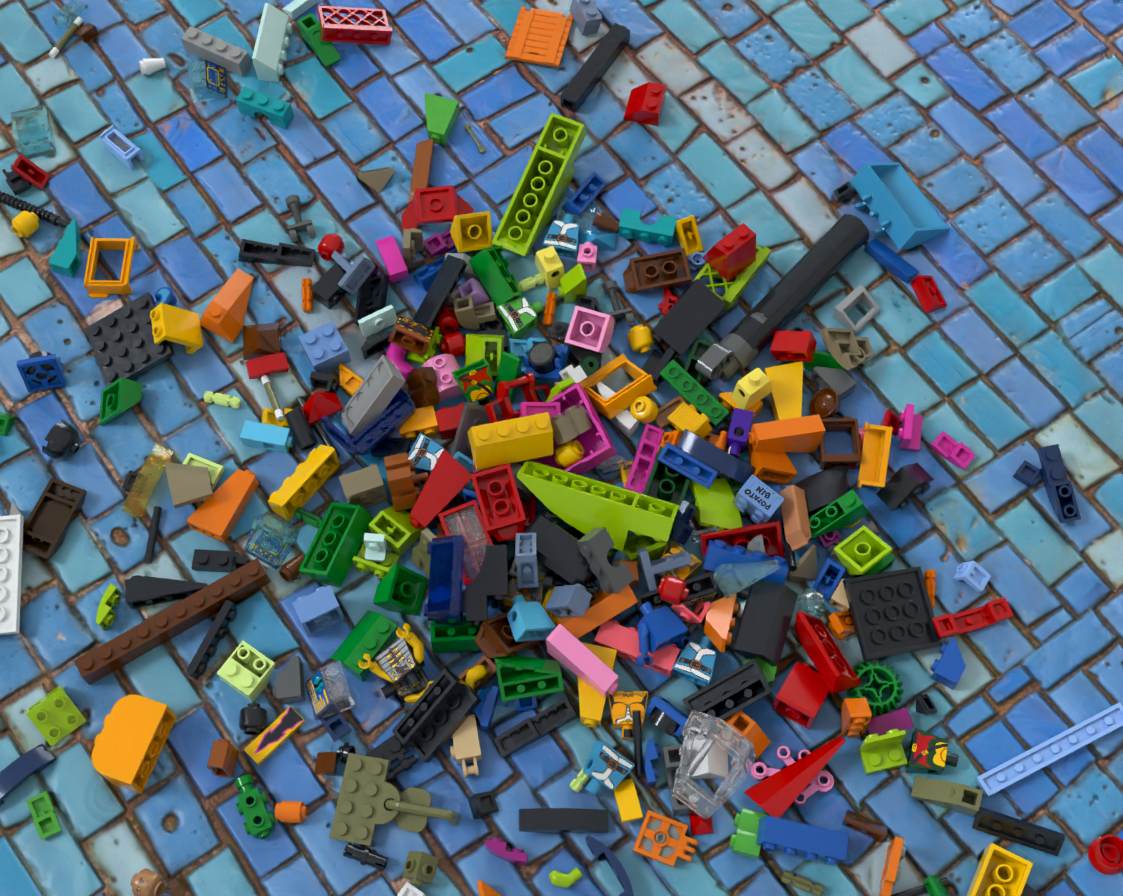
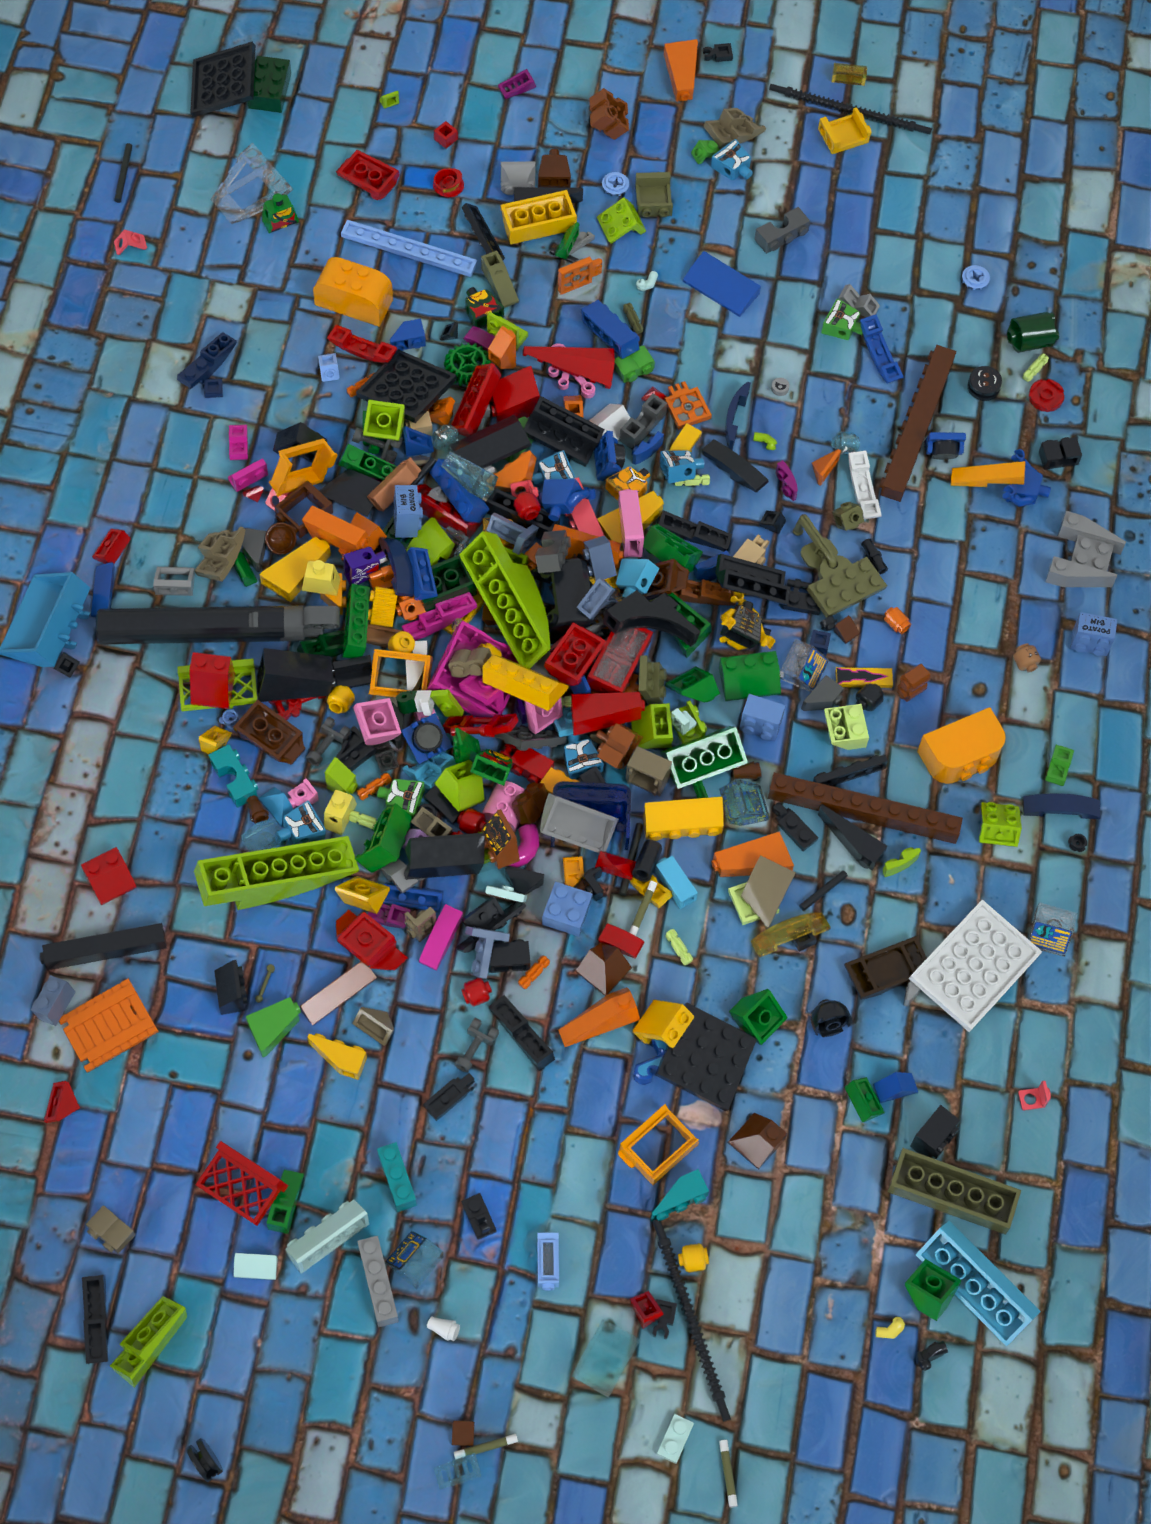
camera: 140 degrees left, 0 degrees up
blue piece [16,351,67,392] -> none
green brick [234,774,276,840] -> none
clear blue windscreen [424,535,469,626] -> none
yellow arm [465,665,487,690] -> none
blue slope [562,172,607,216] -> none
black bar [632,710,644,775] -> none
clear windscreen [672,710,756,819] -> none
dark blue slope [673,499,698,546] -> none
red brick [770,330,817,362] -> none
reddish brown slope [842,810,888,841] -> none
none -> black slope [214,960,248,1015]
none -> yellow slope [307,1033,367,1080]
none -> light orange brick [313,257,393,327]
none -> black hinge [423,1073,475,1121]
none -> black plate [461,1193,497,1240]
none -> reddish brown slope [728,1113,787,1170]

